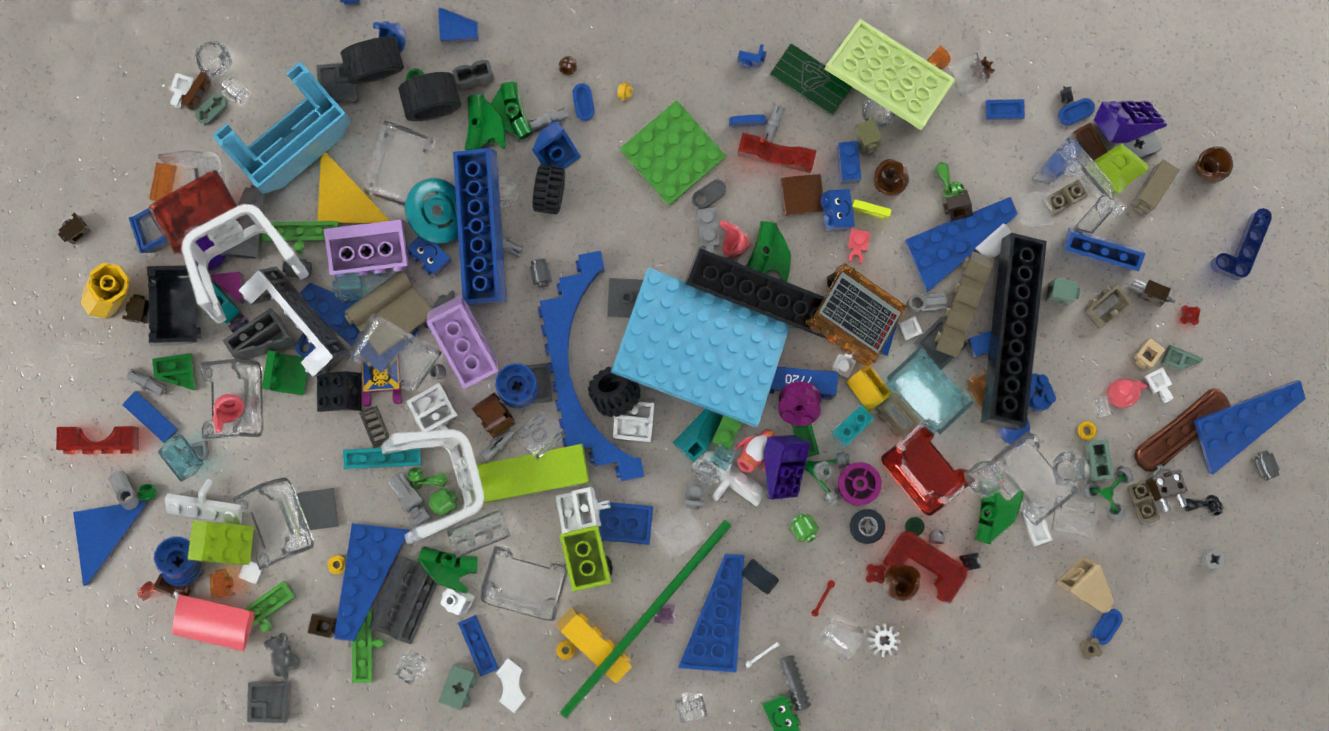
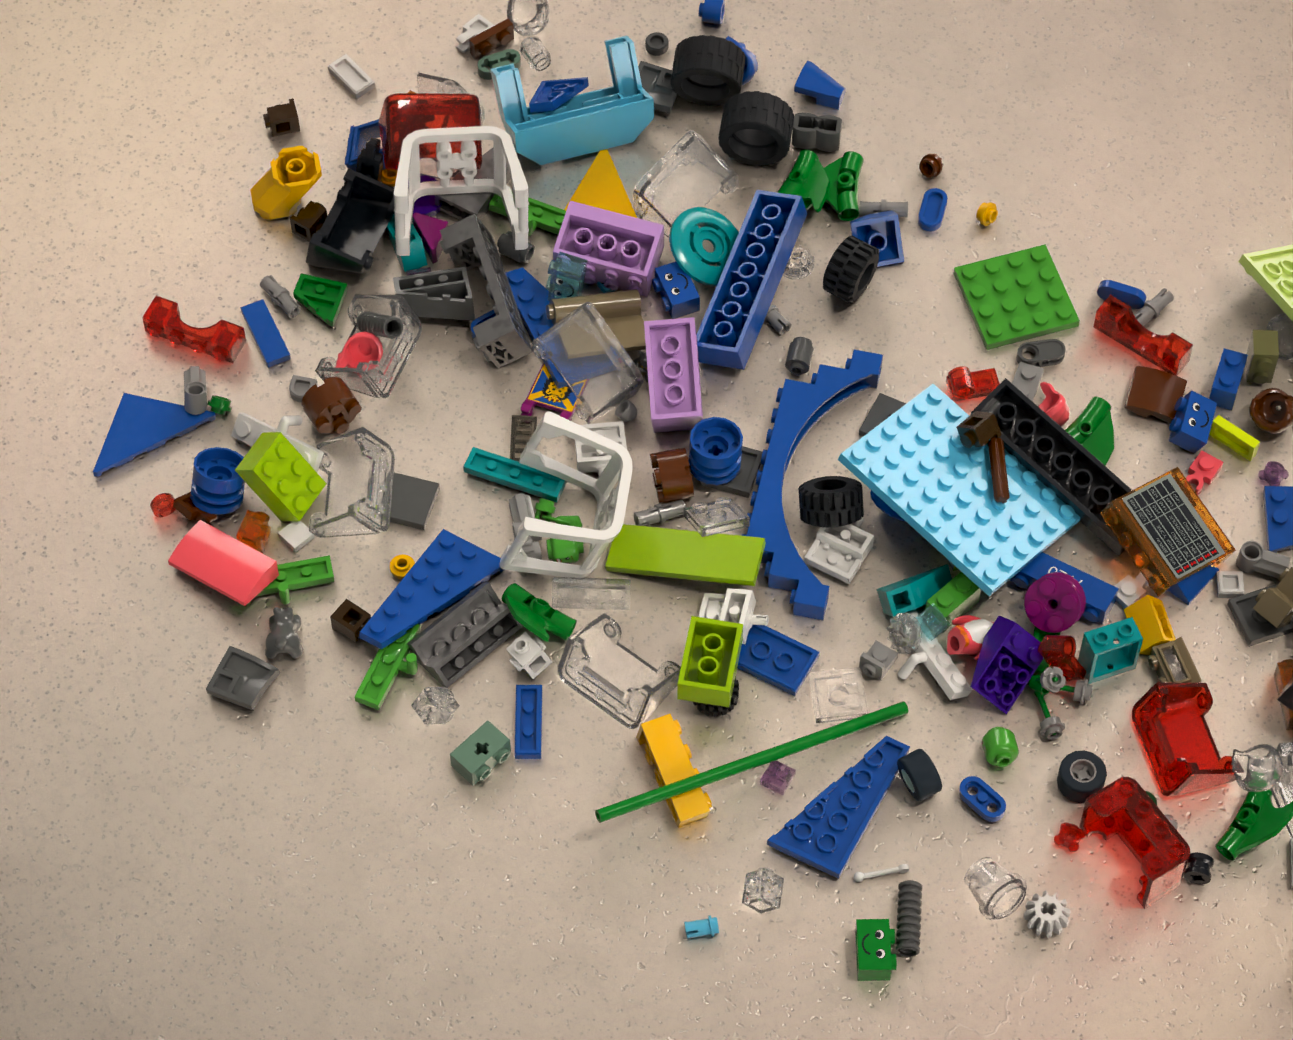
camera: 20 degrees right, 25 degrees down
clear light blue brick [158,434,204,482] -> none
green bracket [262,350,308,395] -> none
black bracket [317,371,361,412] -> none
white tile [496,658,527,713] -> none
yellow plate [556,640,576,660] -> none
blue bracket [737,44,767,68] -> none
dark green tile [770,43,852,116] -> none
clear red hinge [811,580,835,617] -> none
magenta wheel [837,462,882,506] -> none
reddish brown piece [883,564,920,601] -> none
clear light blue windscreen [886,346,974,435] -> none
none -> reddish brown brick [301,377,362,434]
none -> white tile [328,54,375,99]
none -> black hinge [356,137,384,182]
none -> dark grey piece [357,311,403,339]
none -> blue wing [529,77,589,113]
none -> dark grey tile [645,32,669,56]
none -> clear red plate [946,366,1000,402]
none -> dark brown brick [956,411,1002,448]
none -> blue plate [959,776,1006,822]
none -> reddish brown axle [988,437,1010,503]
none -> clear red plate [1038,635,1086,681]
none -> clear purple plate [1258,461,1289,486]

